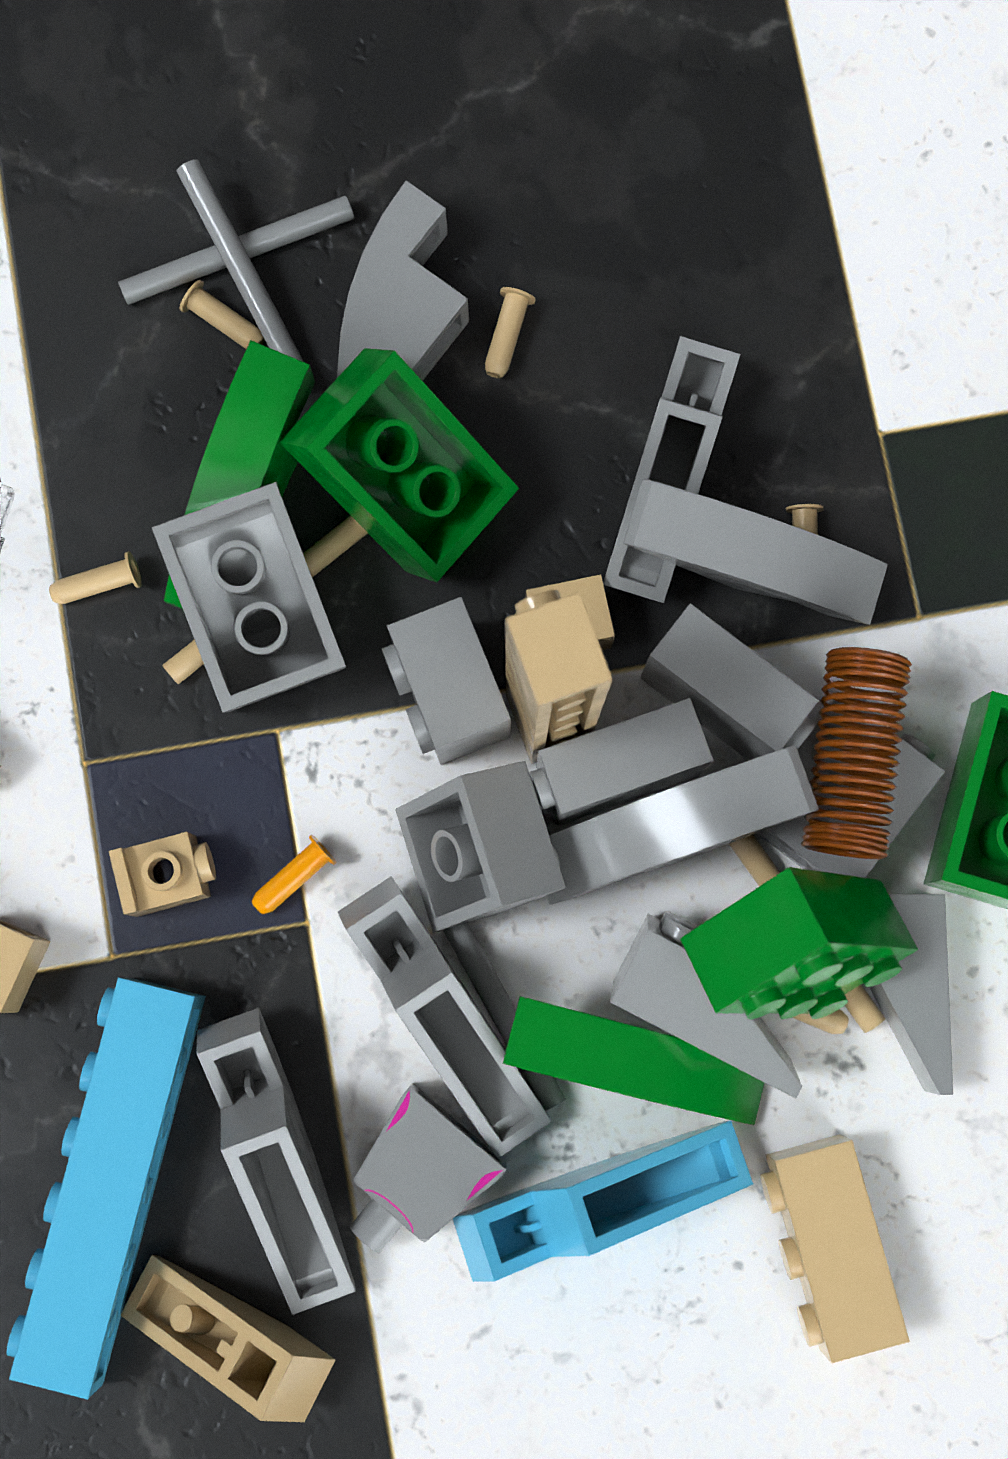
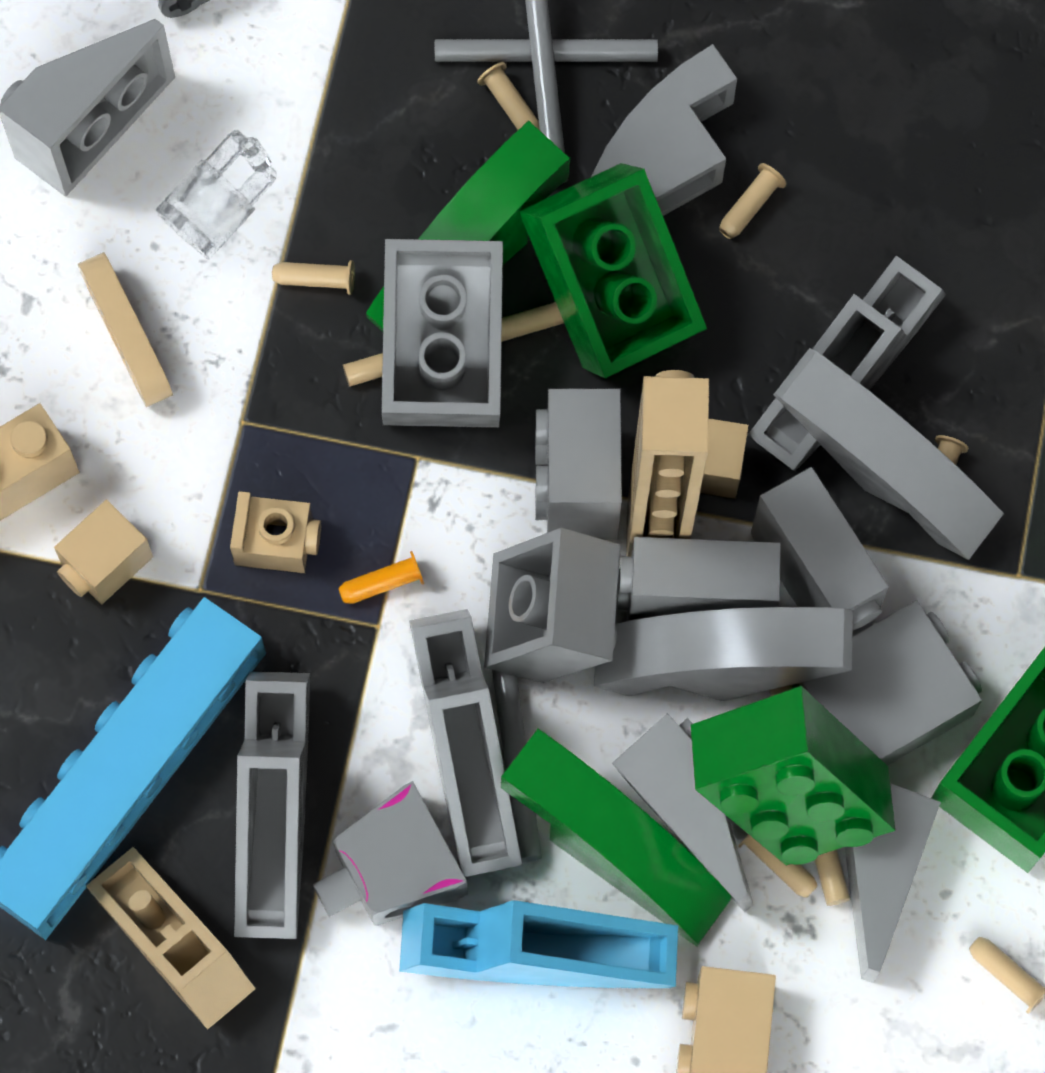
camera: 20 degrees right, 10 degrees down
dark orange piece [801,647,912,859] -> none

